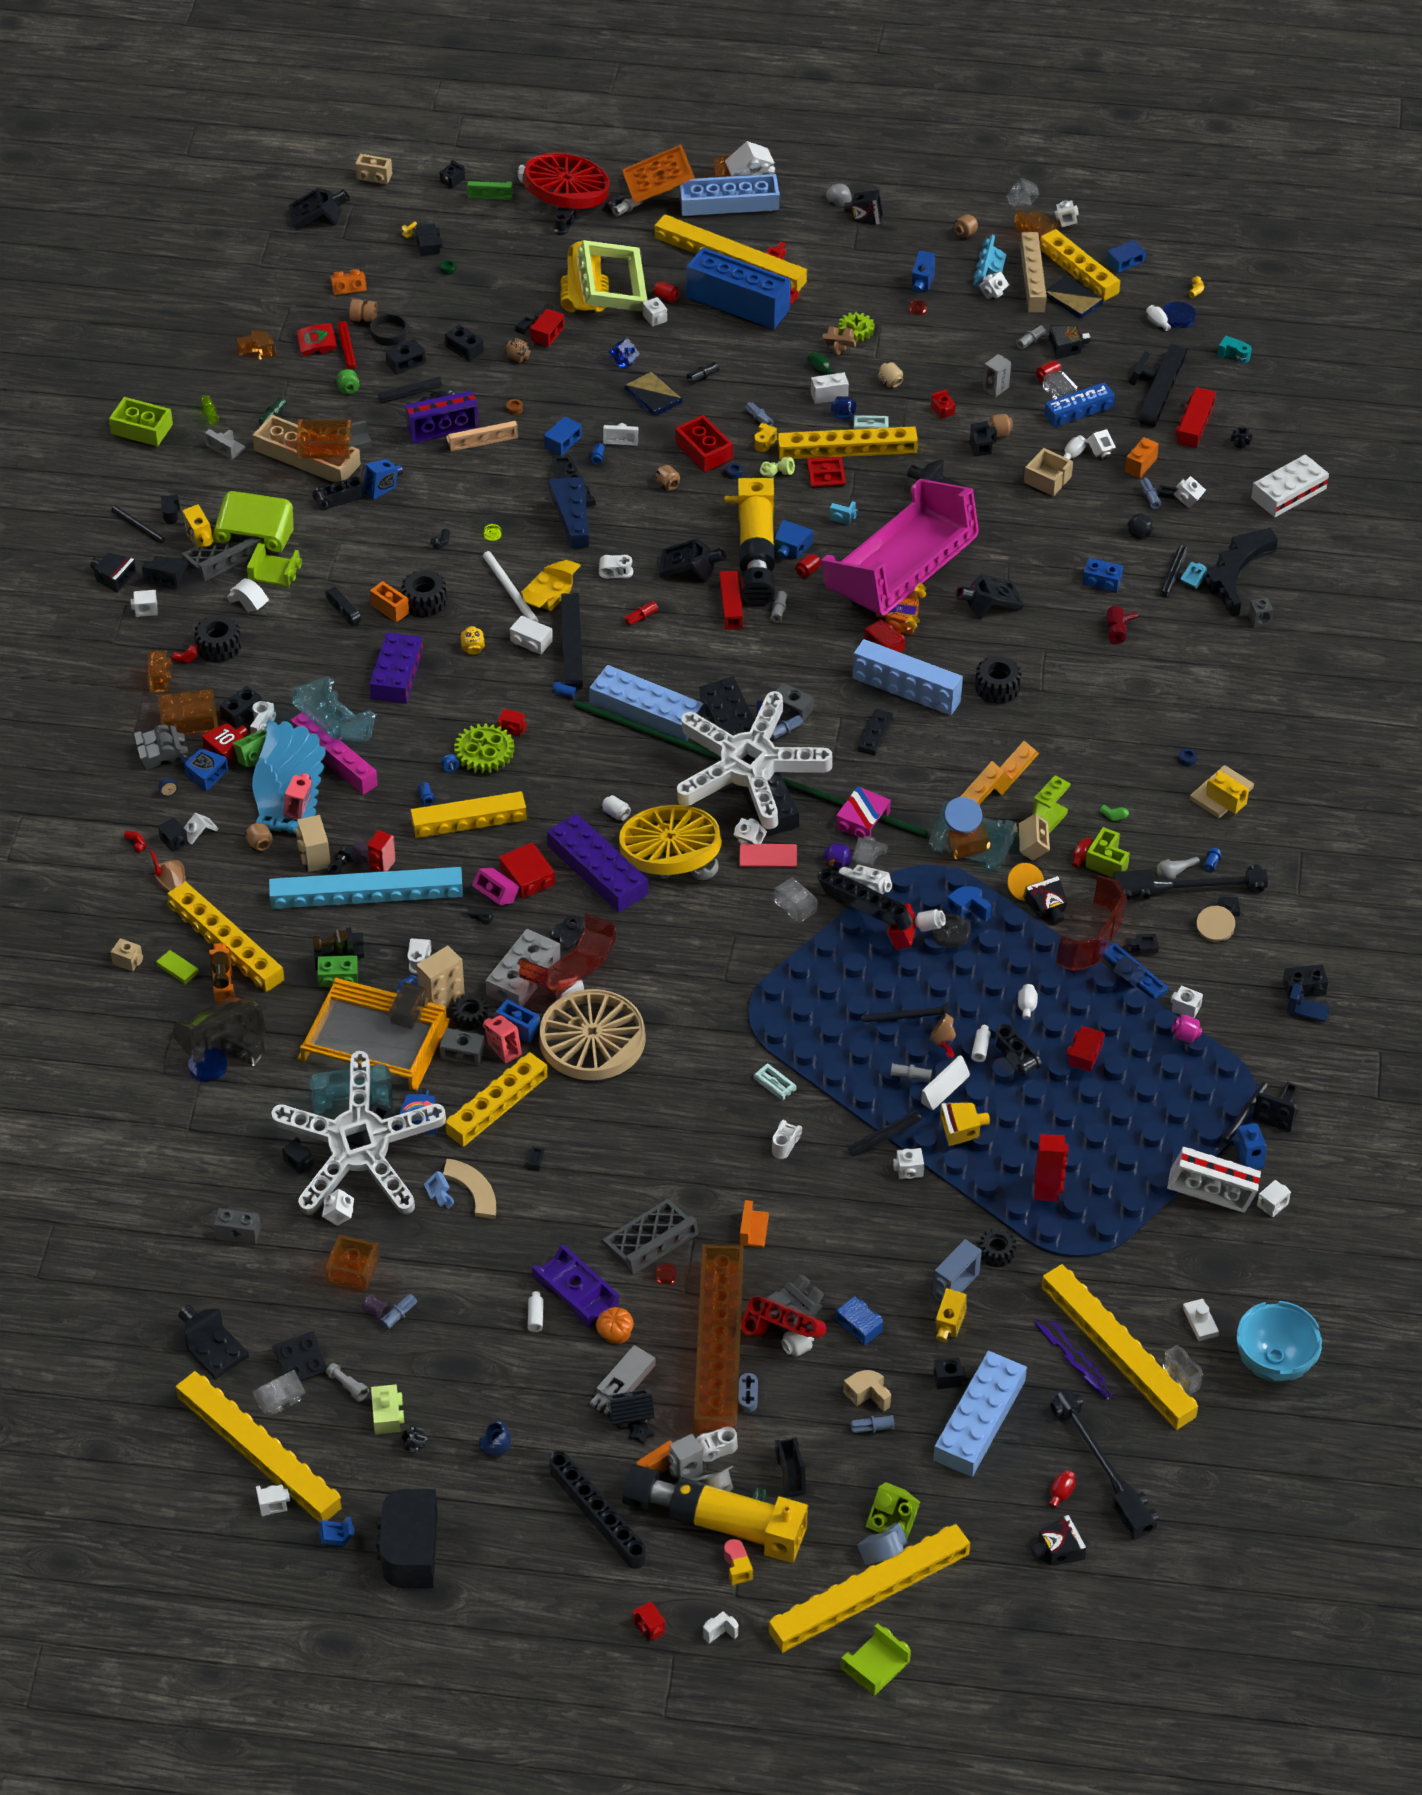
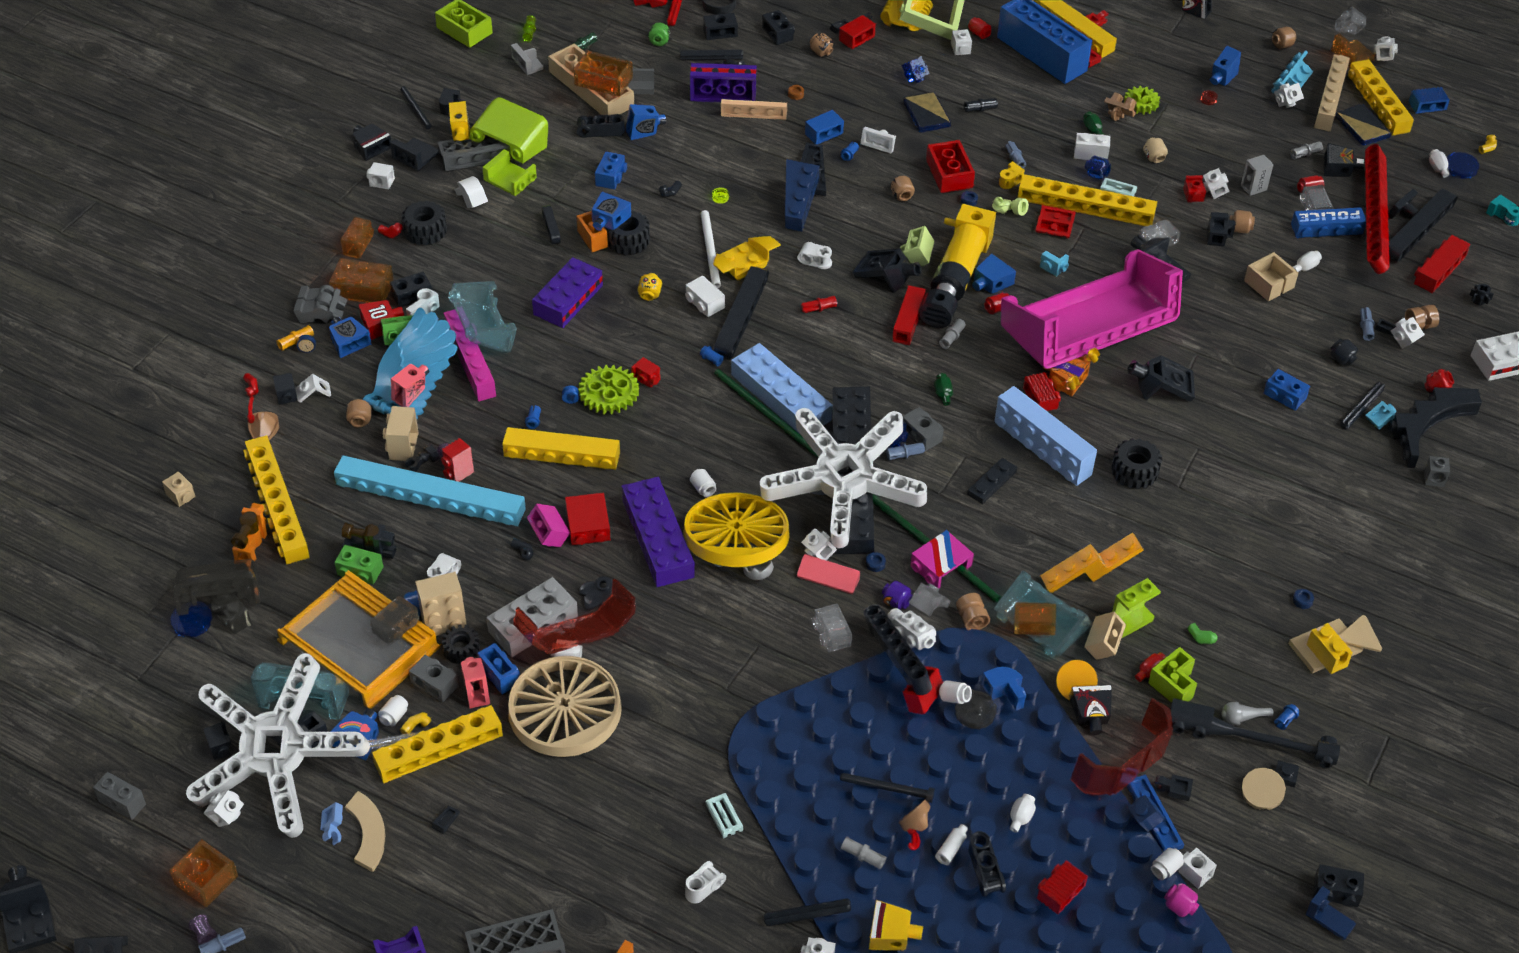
camera: 20 degrees right, 0 degrees up
lime tile [156,950,199,984] -> none
white slope [921,1055,970,1110] -> none
medium blue tile [944,797,982,834] -> none
white brick [1085,429,1116,459] -> none
dark red piece [1106,606,1138,644] -> none
orange brick [1125,437,1159,478] -> none
none -> light orange pin [276,325,314,351]
none -> clear piece [359,732,418,749]
none -> white brick [378,695,408,726]
none -> yellow arm [400,712,431,736]
none -> blue torso [592,192,631,230]
none -> blue brick [595,152,627,190]
none -> dark blue tile [866,552,886,572]
none -> yellowish green brick [900,226,934,266]
none -> dark green plant [934,373,953,406]
none -> medium nougat wheel [956,593,990,630]
none -> clear brick [1139,220,1181,247]
none -> white brick [1151,848,1184,880]
none -> white brick [1203,168,1229,199]
none -> tan piece [1339,615,1382,652]
none -> red beam [1365,144,1390,274]
none -> medium nougat wheel [1405,305,1439,330]
none -> red head [1424,369,1454,393]

